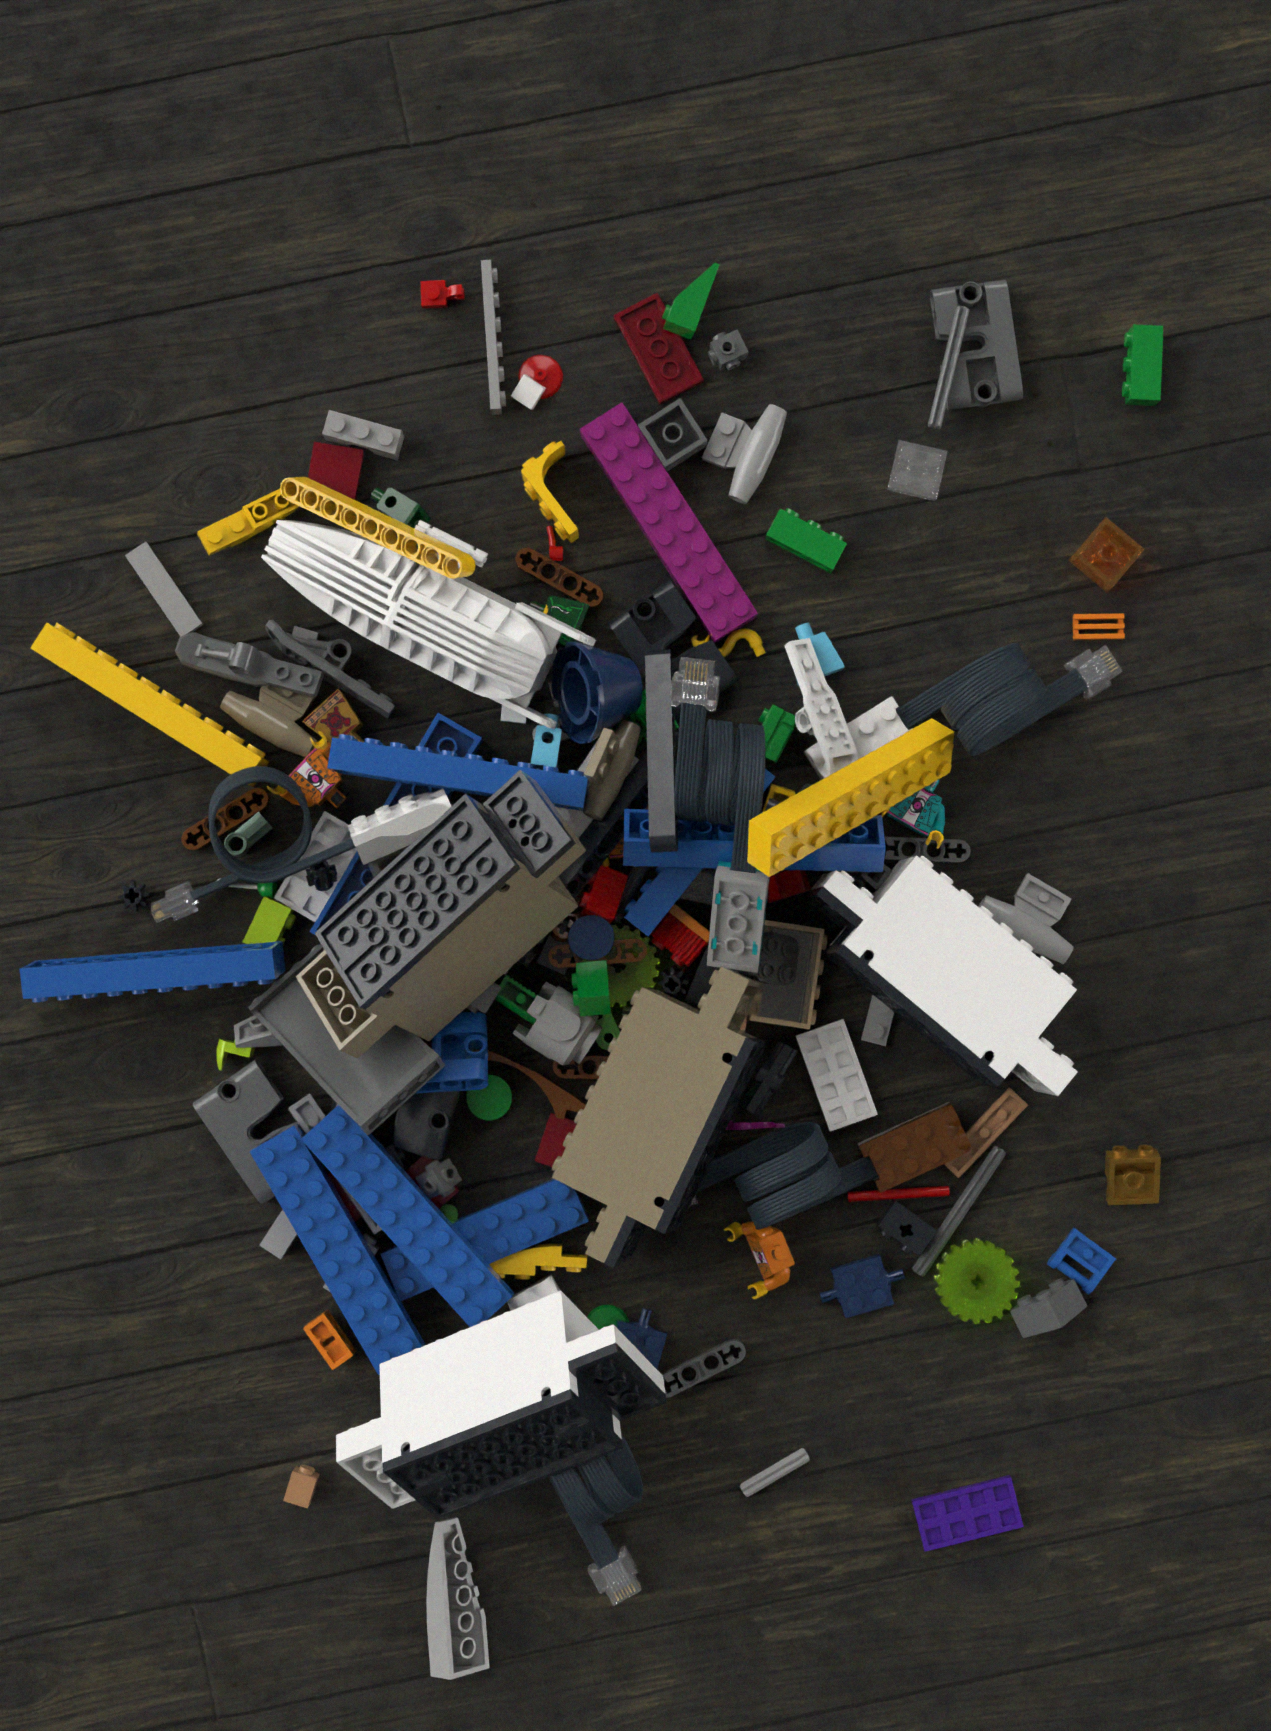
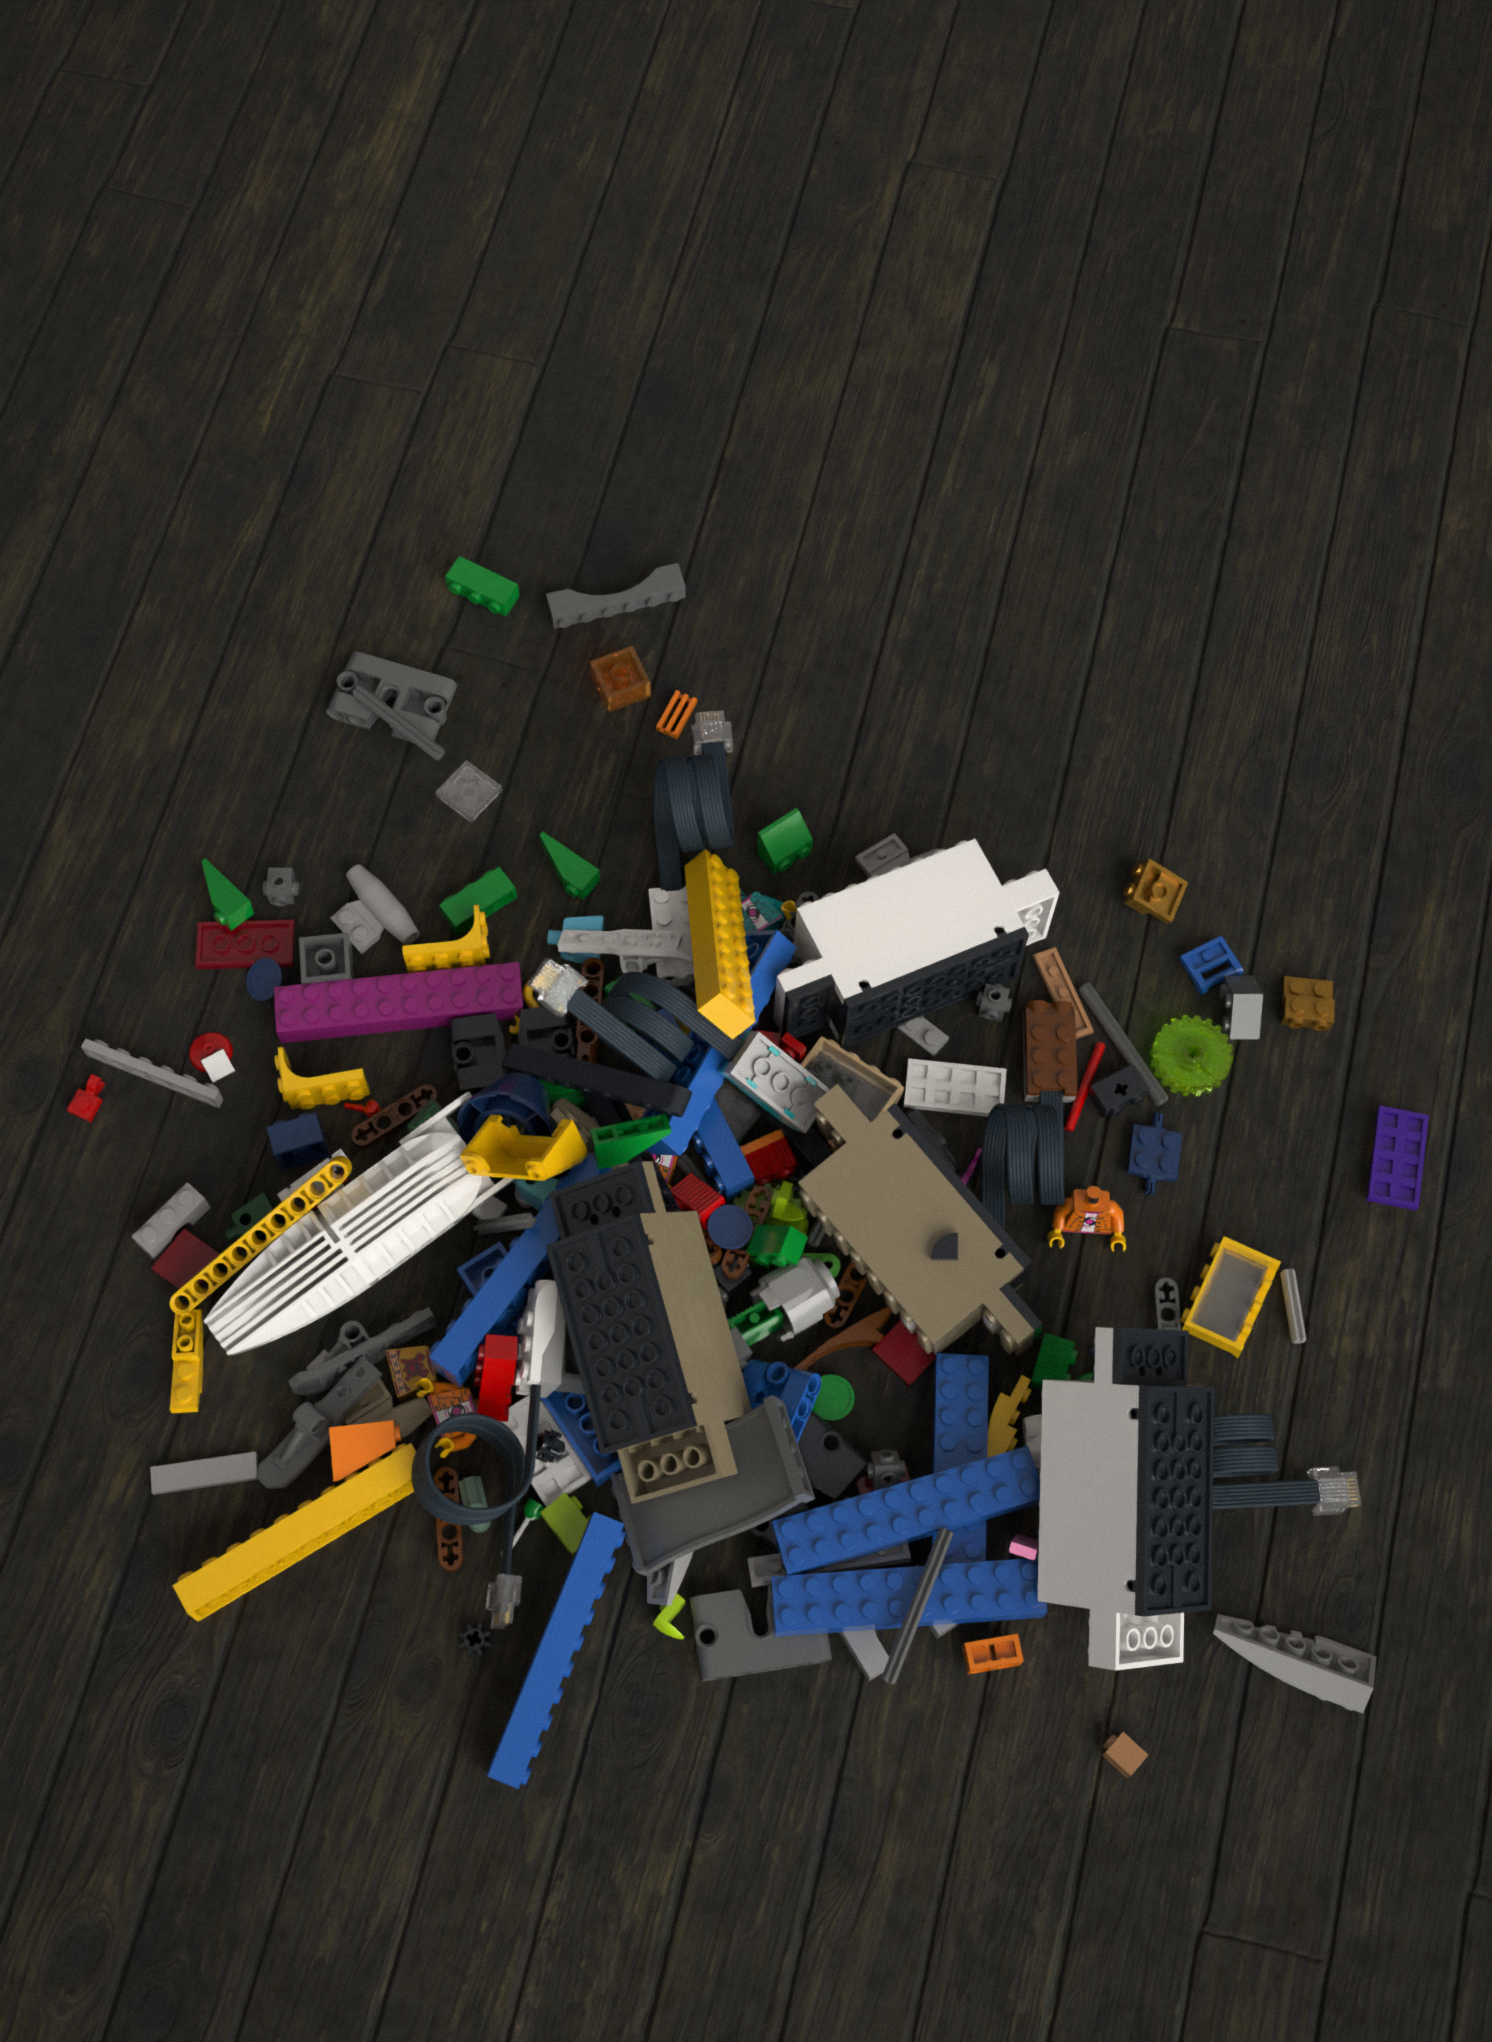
camera: 65 degrees left, 20 degrees down
none -> dark blue piece [246,958,282,1001]
none -> dark blue brick [267,1113,331,1171]
none -> orange slope [329,1420,401,1481]
none -> yellow bracket [402,905,490,973]
none -> yellow windscreen [460,1114,588,1181]
none -> dark grey axle [473,1213,537,1235]
none -> red wedge [474,1334,518,1422]
none -> green slope [540,831,600,901]
none -> dark grey arch [546,563,686,629]
none -> reddish brown piece [576,957,605,1064]
none -> green slope [590,1113,672,1169]
none -> green slope [757,808,813,874]
none -> lime plate [771,1181,805,1221]
none -> red plate [780,1033,806,1063]
none -> dark grey axle [882,1527,953,1684]
none -> black tile [931,1233,958,1261]
none -> dark grey brick [976,983,1012,1022]
none -> bright pink tile [1009,1533,1039,1560]
none -> green brick [1029,1333,1078,1390]
none -> window [1180,1236,1281,1358]
none -> pearl gold plate [1281,976,1335,1031]

